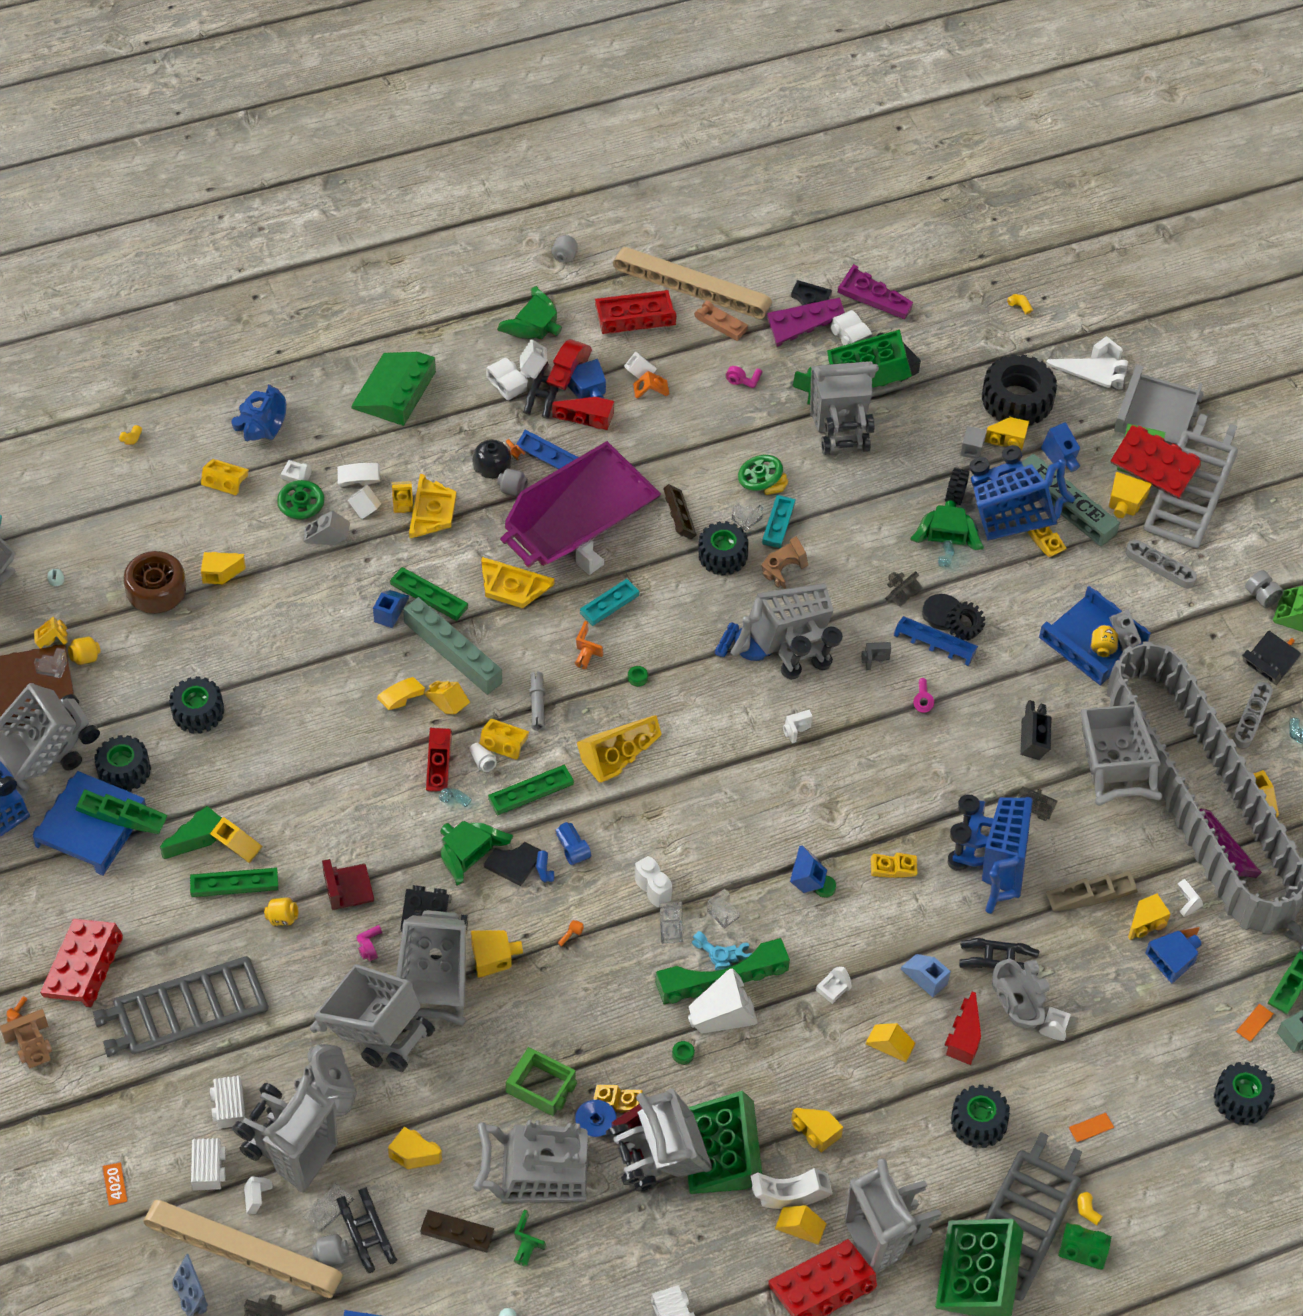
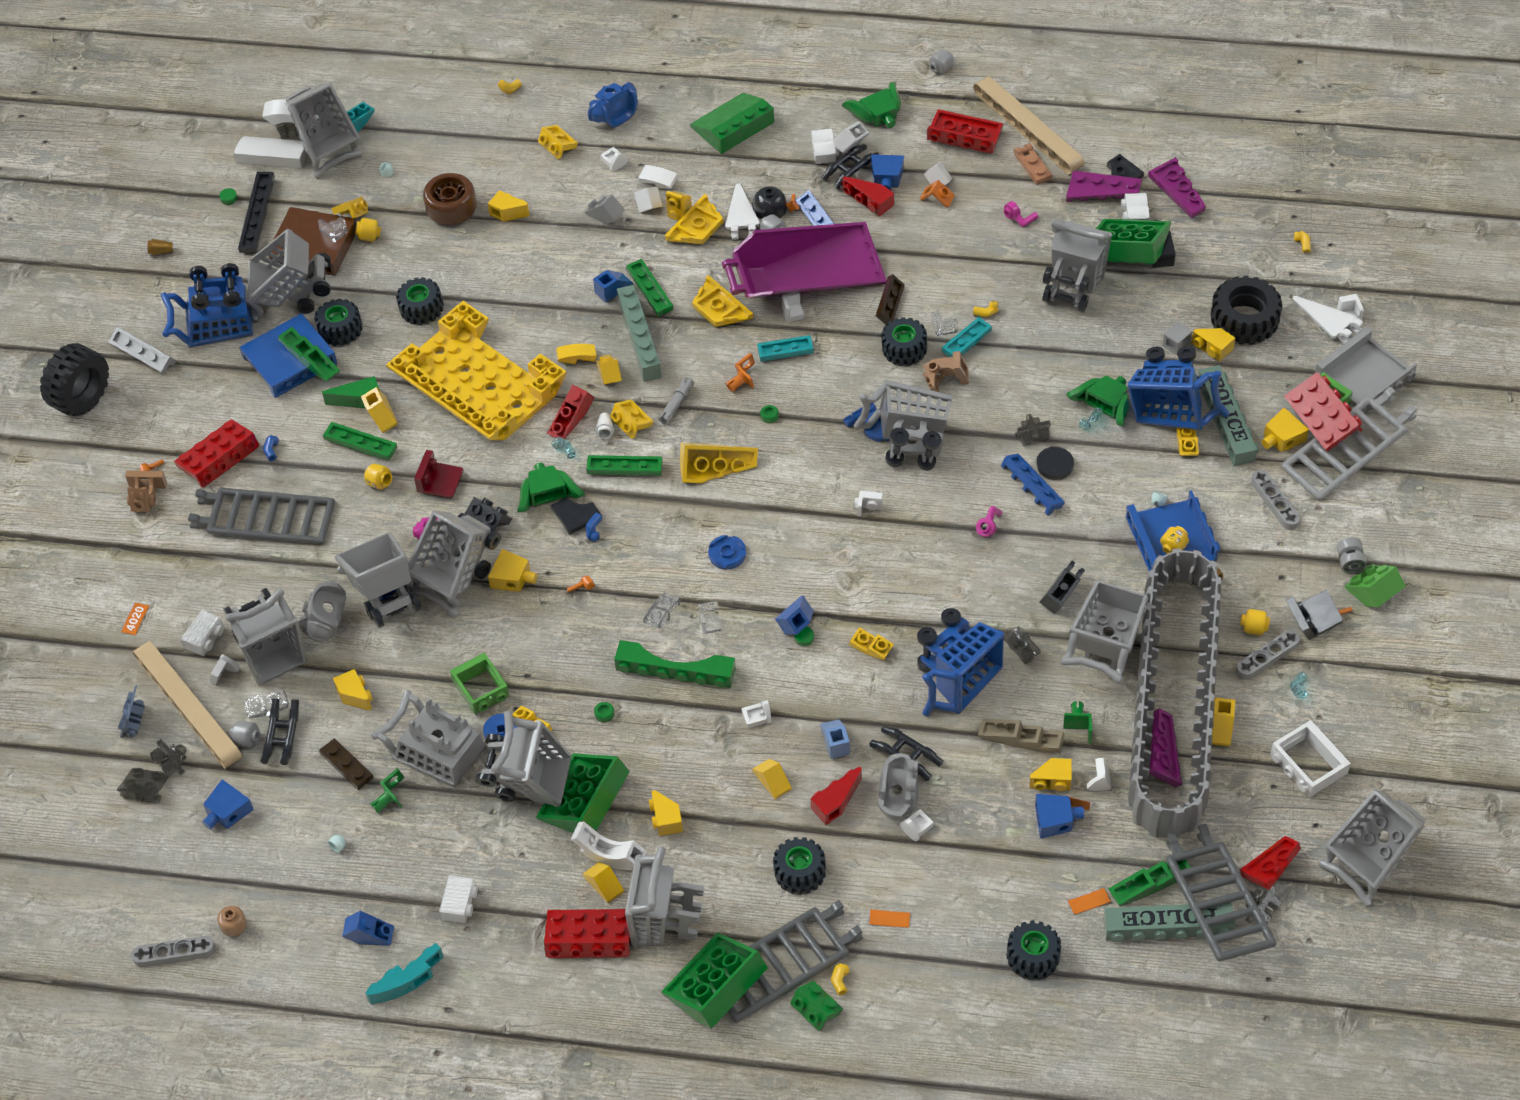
camera: 35 degrees right, 0 degrees up
white brick [210,1075,246,1129] -> none
green plate [277,480,325,520] -> none
red arch [547,339,592,390] -> none
blue piece [555,822,591,865] -> none
white brick [635,856,672,908] -> none
white slope [688,968,758,1034] -> none
medium azure piece [692,931,752,971] -> none
green plate [738,454,783,491] -> none
dark grey bracket [861,642,891,670] -> none
black tyre [945,467,970,505] -> none
black tyre [945,601,985,641] -> none
blue torso [1041,422,1080,472] -> none
light grey hips [1109,609,1142,651] -> none
none -> blue arm [263,435,279,461]
none -> yellow slope [386,301,567,440]
none -> blue tile [708,535,746,570]
none -> white flag [725,183,760,240]
none -> green bracket [1063,701,1092,744]
none -> light aqua hinge [1151,491,1168,507]
none -> yellow head [1240,609,1270,636]

